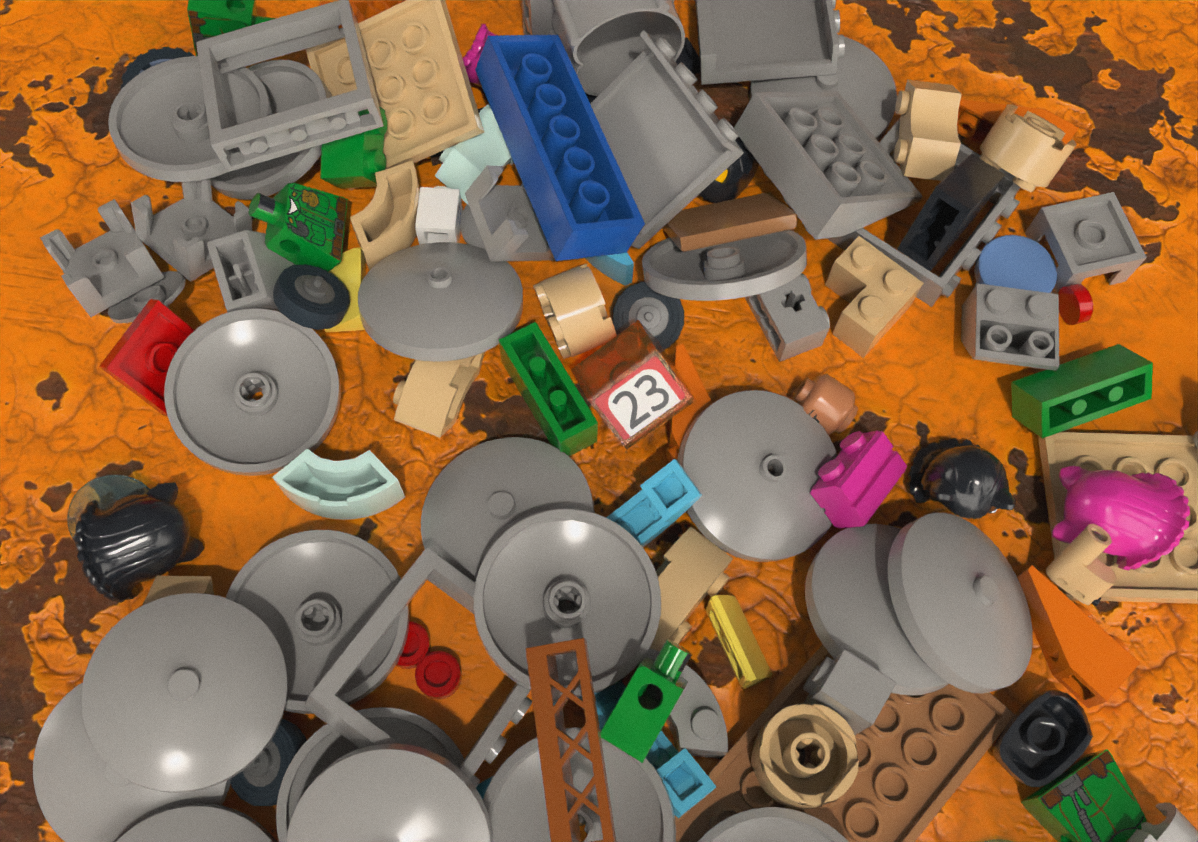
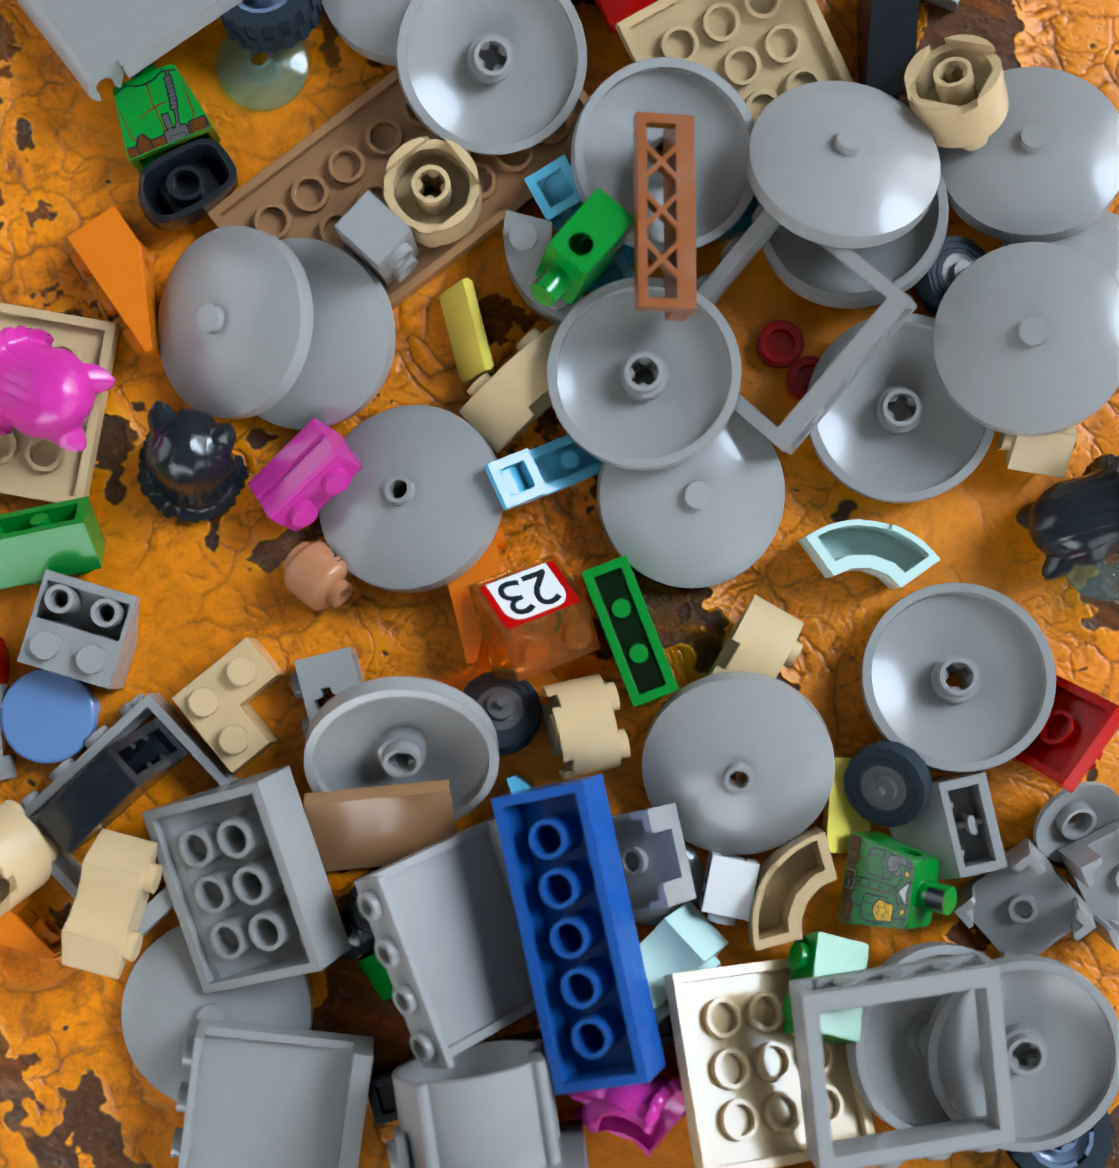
camera: 170 degrees left, 20 degrees up
tan piece [1046,524,1117,606] -> none

